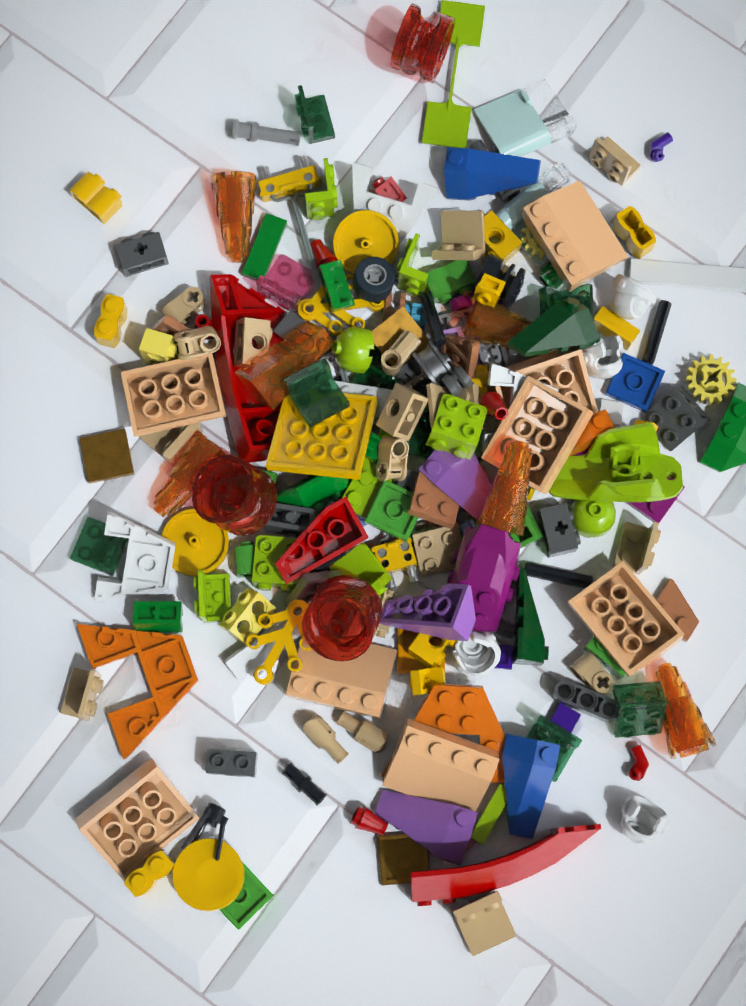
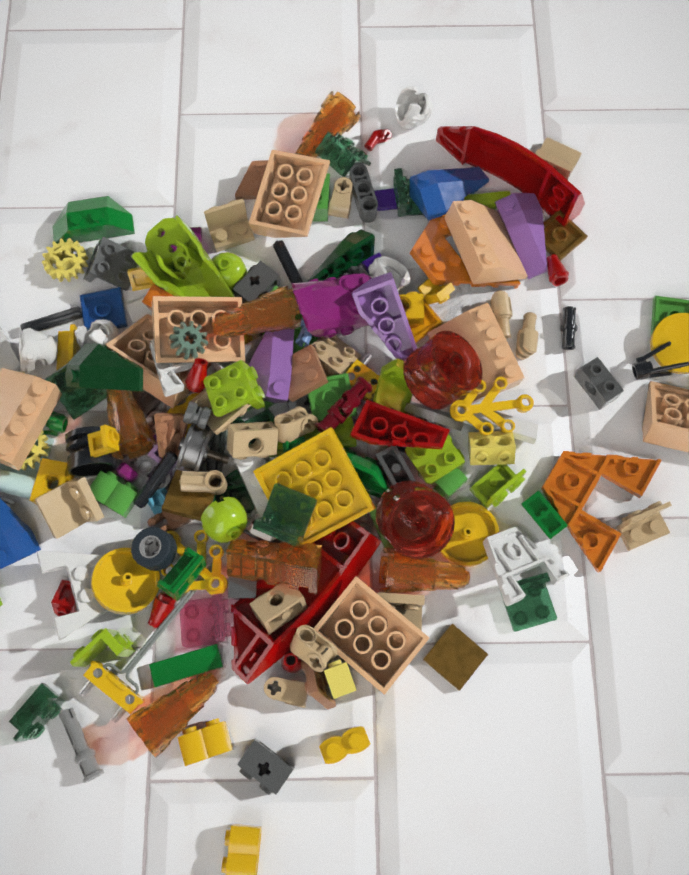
camera: 125 degrees left, 5 degrees down
lime bracket [396,233,428,297] -> none
none -> sand green gear [169,321,208,360]
none -> yellow brick [177,718,234,766]
none -> dark red piece [315,376,373,433]

